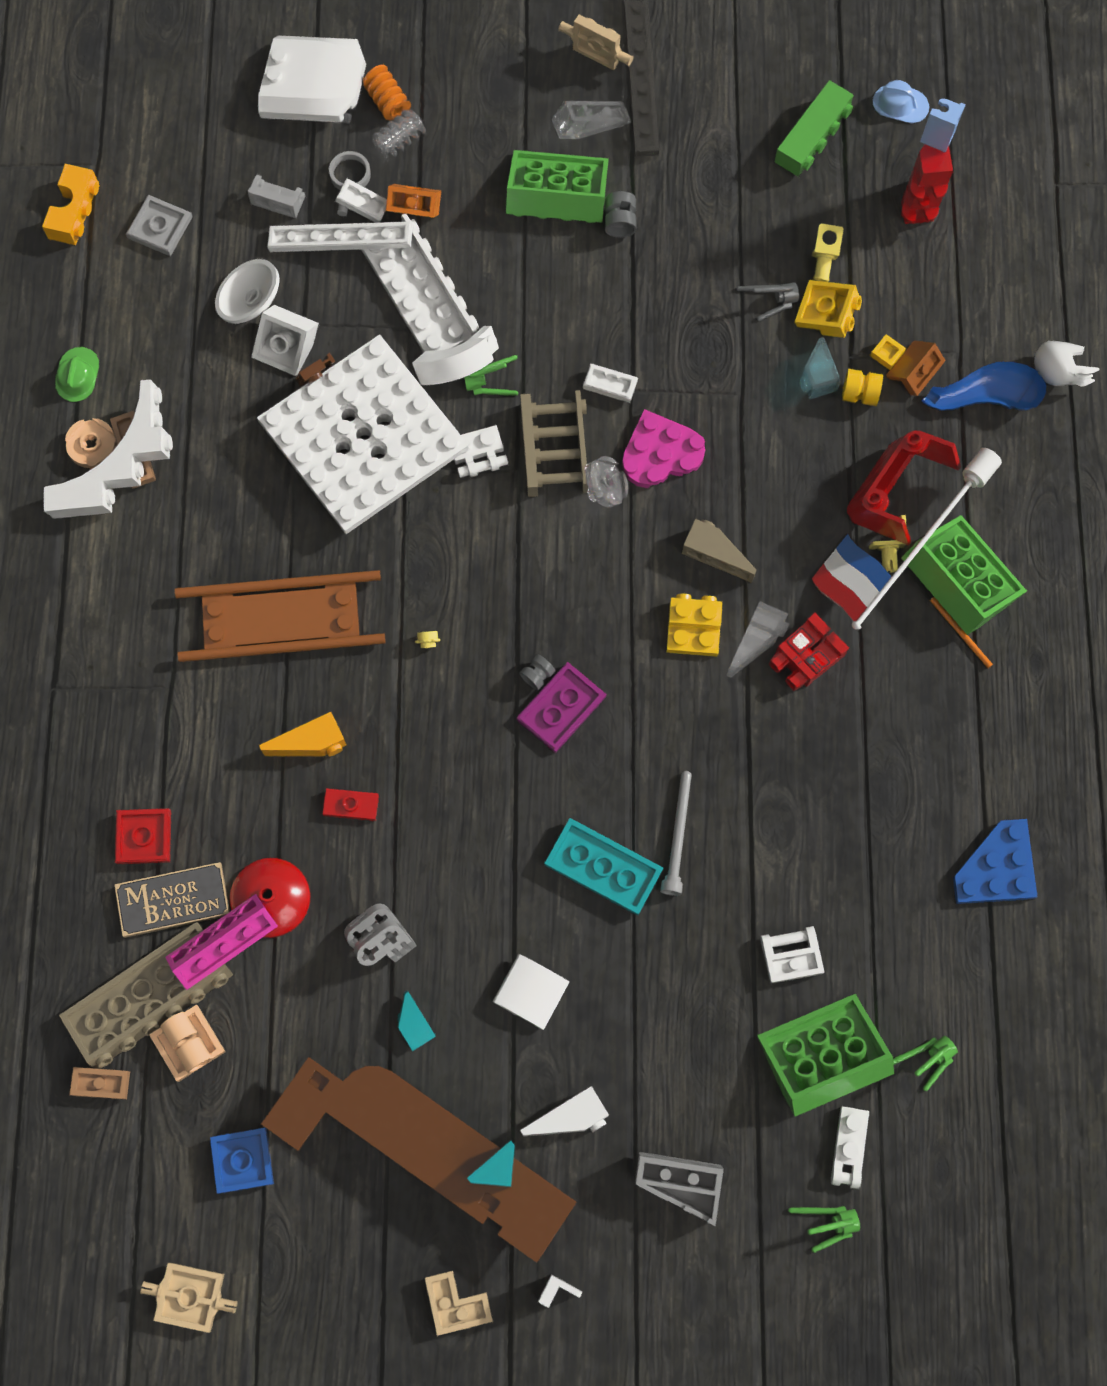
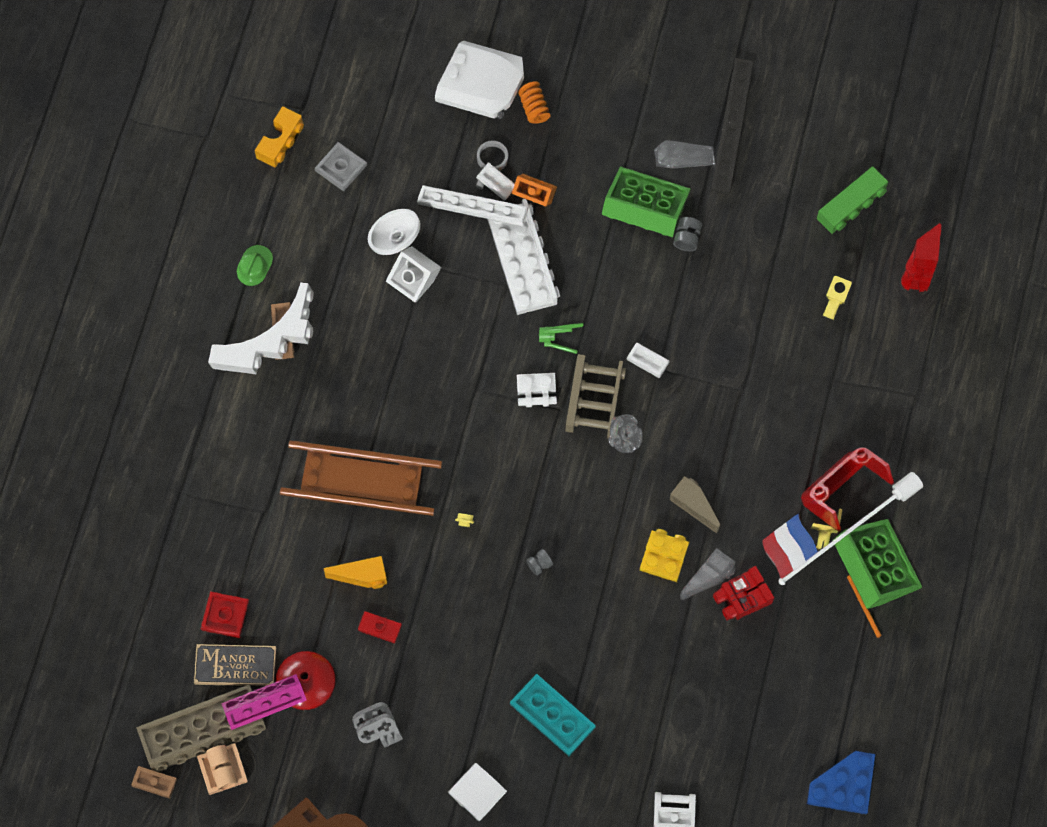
camera: 15 degrees right, 5 degrees down
light nougat plate [65,418,117,469] -> none
light grey hinge [248,175,305,218] -> none
white plate [257,335,469,534] -> none
reddish brown plate [295,353,335,387] -> none
clear piece [372,109,426,158] -> none
teal slope [397,990,436,1051] -> none
white arch [412,326,499,385] -> none
magenta tile [516,662,607,753] -> none
tan plate [559,15,633,70] -> none
dark pink plate [622,409,705,488] -> none
light grey piece [660,771,691,896] -> none
dark grey plant [736,282,799,321] -> none
yellow plate [795,280,862,338] -> none
clear light blue slope [800,337,841,399] -> none
yellow wheel [842,369,883,406] -> none
yellow plate [870,334,906,370] -> none
light blue piece [873,80,929,123] -> none
dark orange panel [886,341,946,396] -> none
light blue hinge [920,99,965,152] -> none
blue animal [921,362,1046,411] -> none
white helmet [1034,341,1099,387] -> none

